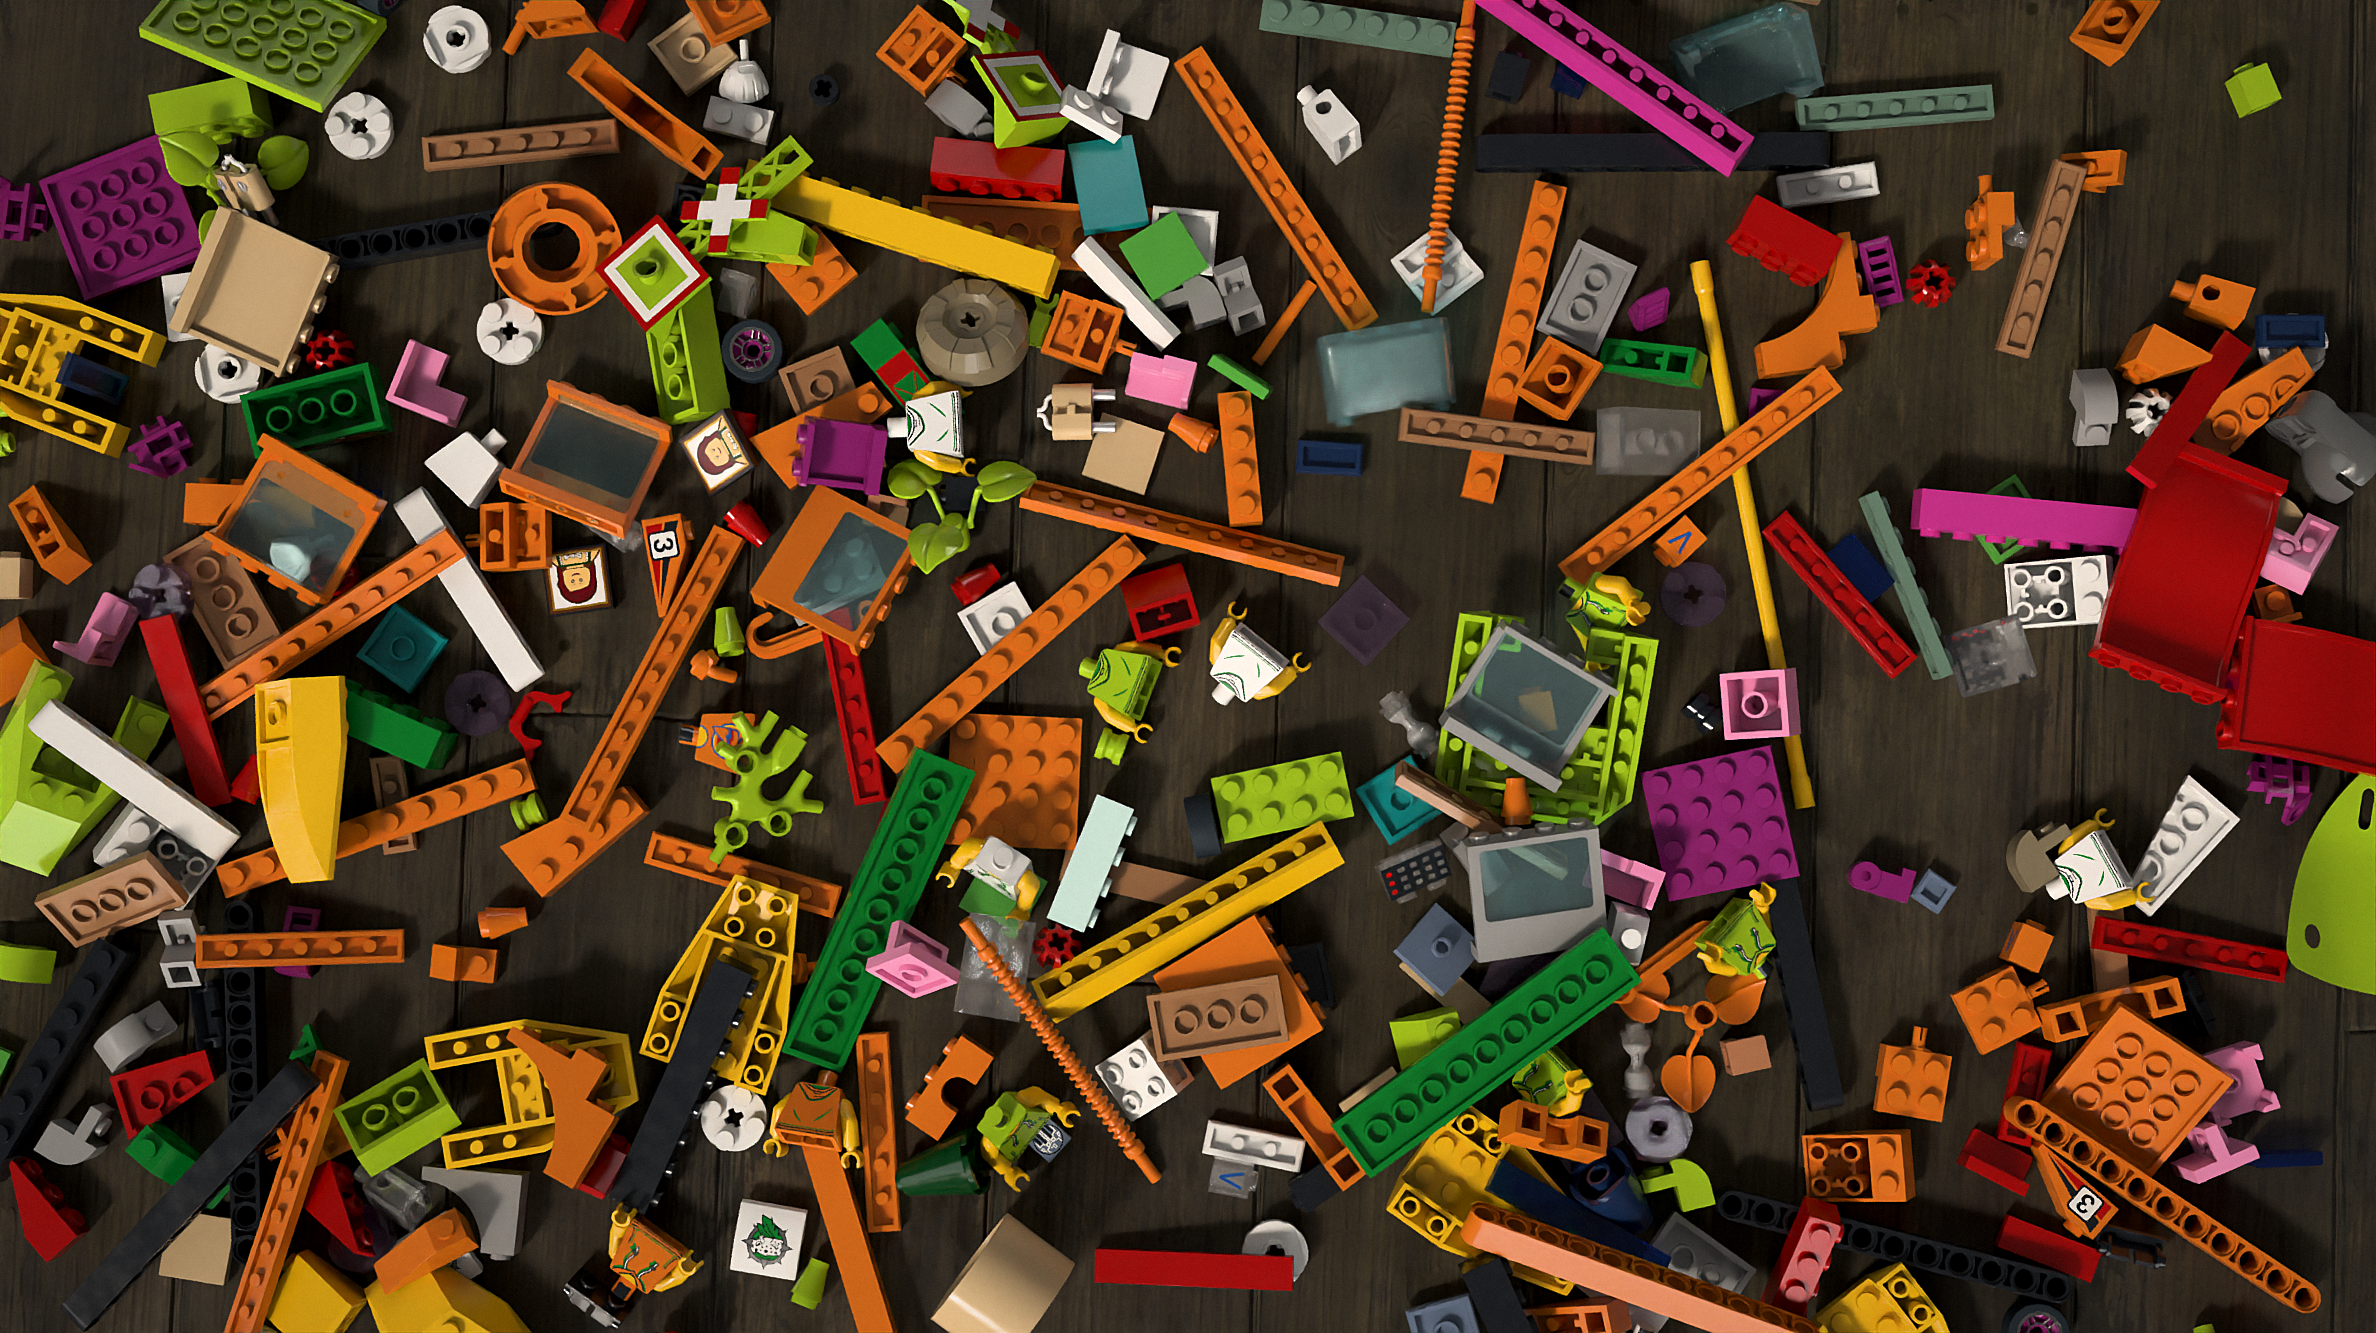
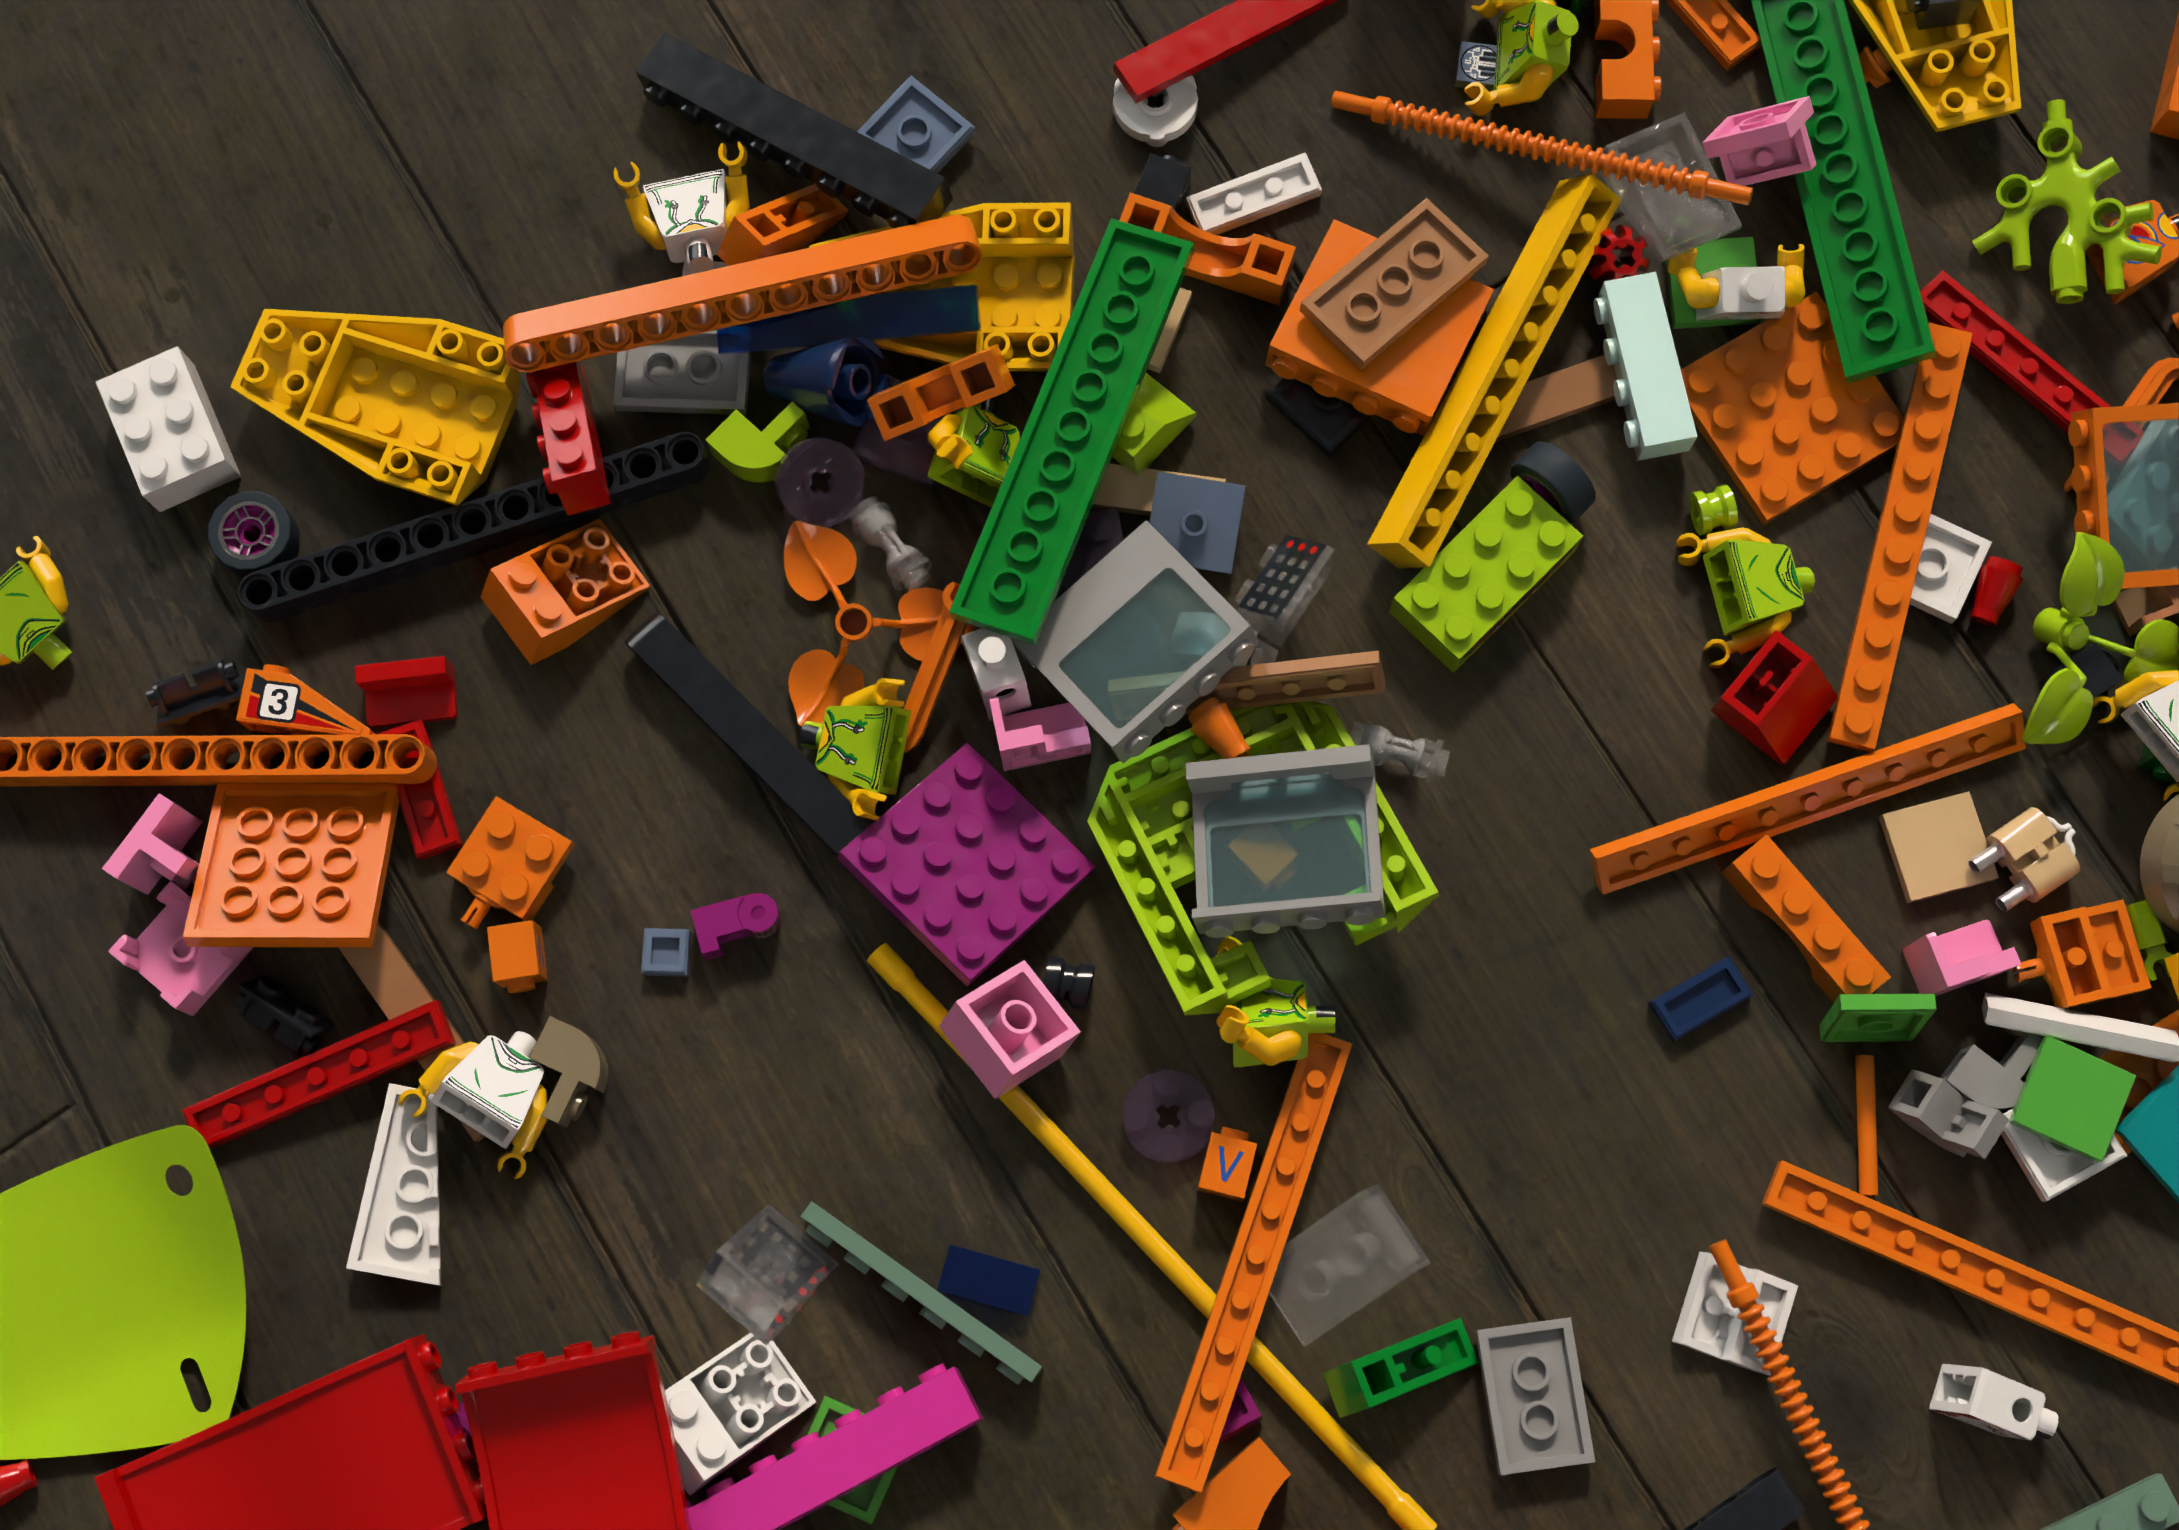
camera: 150 degrees right, 10 degrees down
orange tile [644,831,843,918] -> none
white bracket [1095,1028,1194,1121] -> none
orange cone [1168,412,1219,454] -> none
clear brick [1208,1155,1259,1199] -> none
torso [1209,601,1311,705] -> none
clear light blue windscreen [1315,317,1457,427] -> none
clear purple plate [1317,575,1410,667] -> none
teal tile [1355,755,1443,845] -> none
medium nougat tile [1397,407,1596,466] -> none
orange plate [1460,180,1567,504] -> none
orange slope [1513,336,1604,421] -> none
magenta slope [1627,287,1670,333] -> none
nougat panel [1719,1035,1772,1076] -> none
red tile [1760,510,1918,679] -> none
orange plate [1873,1026,1952,1122] -> none
red tile [1994,1214,2101,1283] -> none
orange arch [2036,975,2186,1043] -> none
magenta piece [2246,754,2313,826] -> none
clear blue tile [2247,1148,2323,1168] -> none

